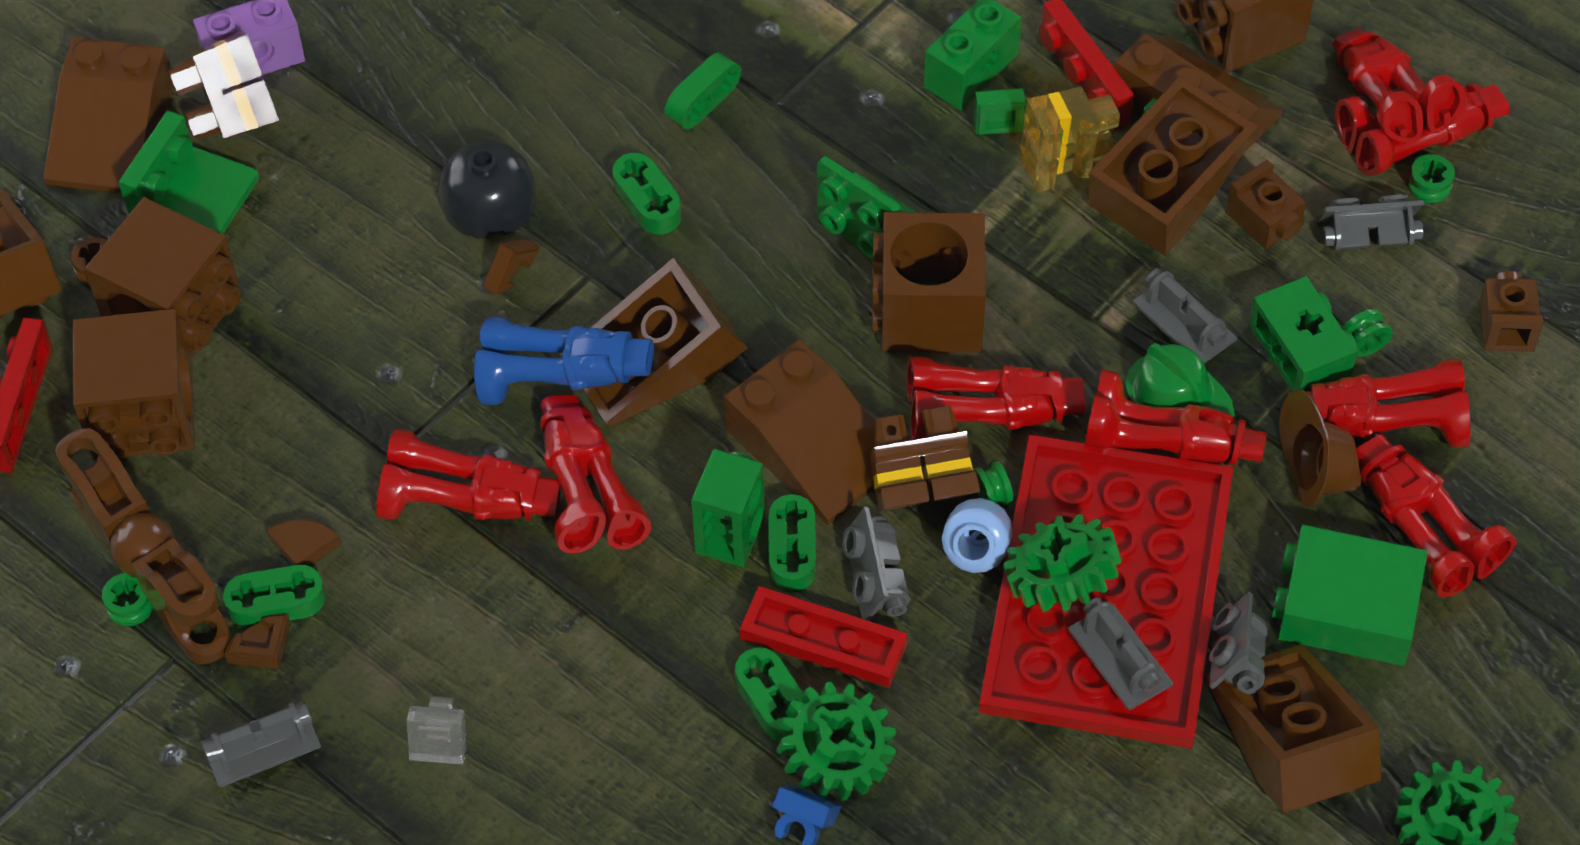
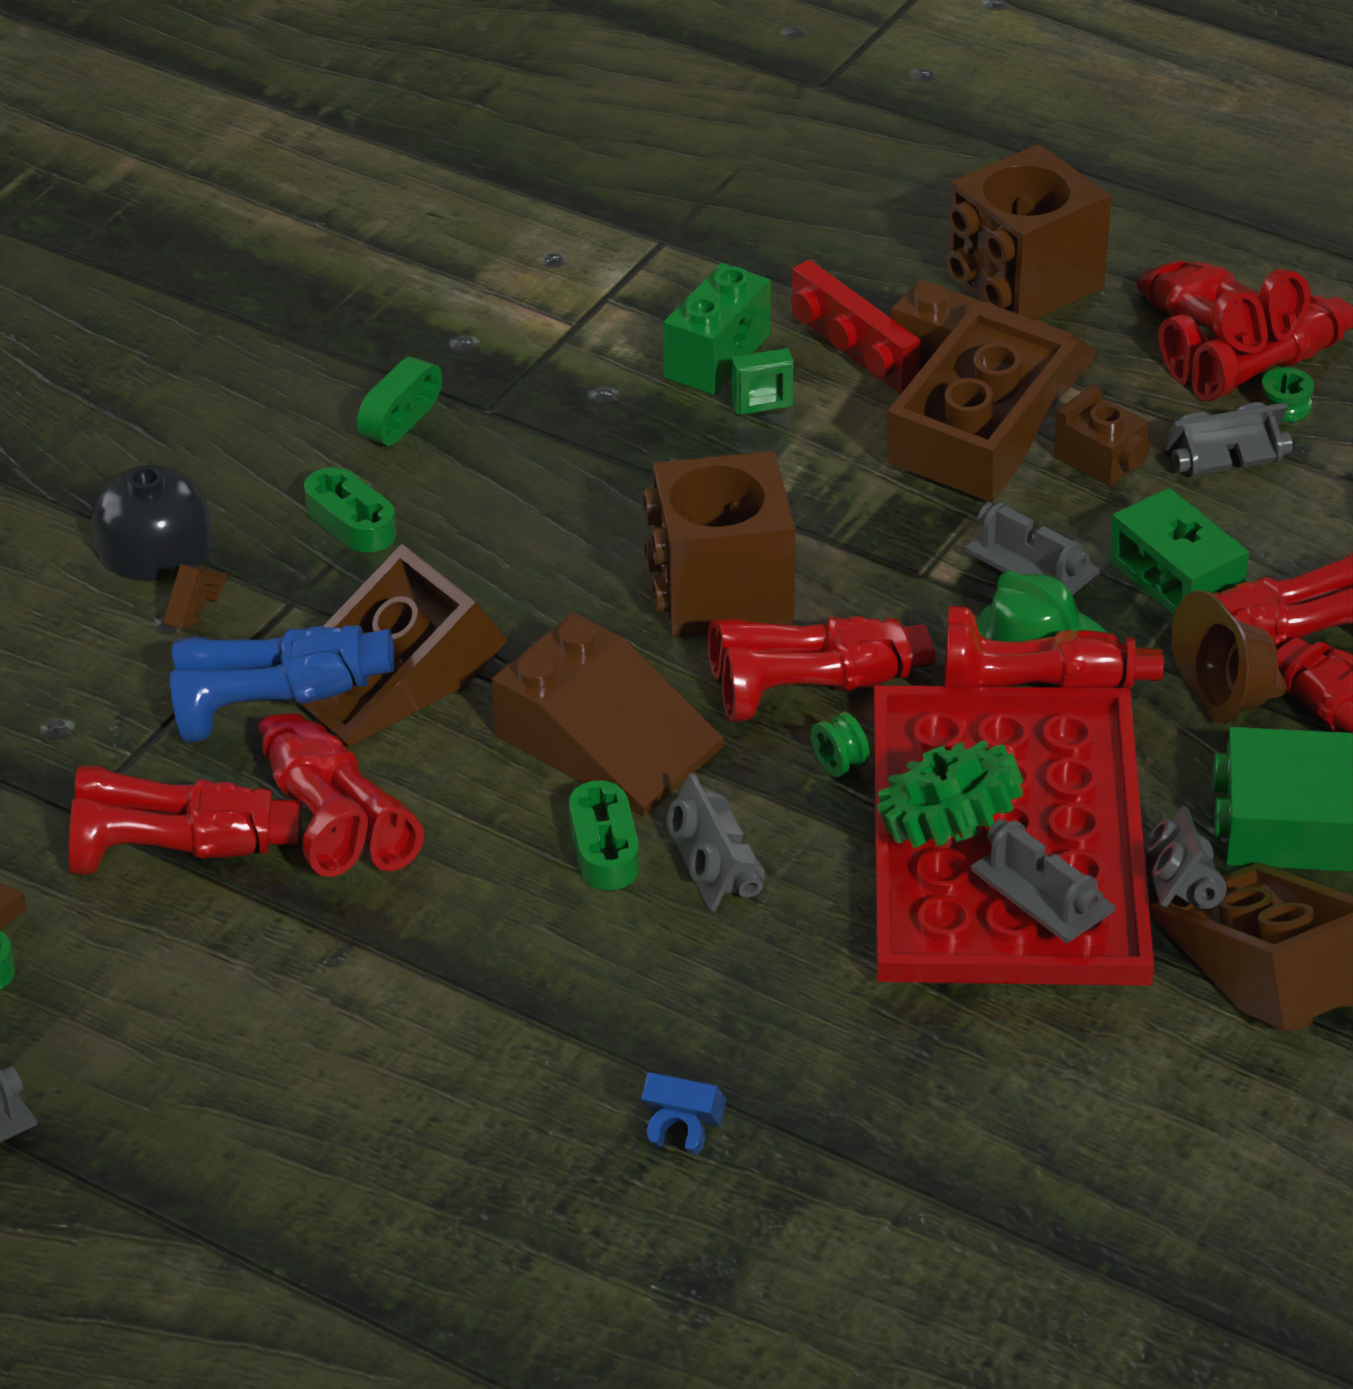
camera: 10 degrees left, 15 degrees down
clear tile [407,696,466,765] -> none
green brick [691,449,765,568] -> none
green beam [735,648,804,742] -> none
red plate [740,586,908,688] -> none
green gear [777,682,896,801] -> none
green bracket [817,156,917,260] -> none
reddish brown hips [869,406,980,512] -> none
light blue head [942,498,1012,573] -> none
clear yellow hips [1019,86,1120,193] -> none
green bush [1342,309,1393,357] -> none

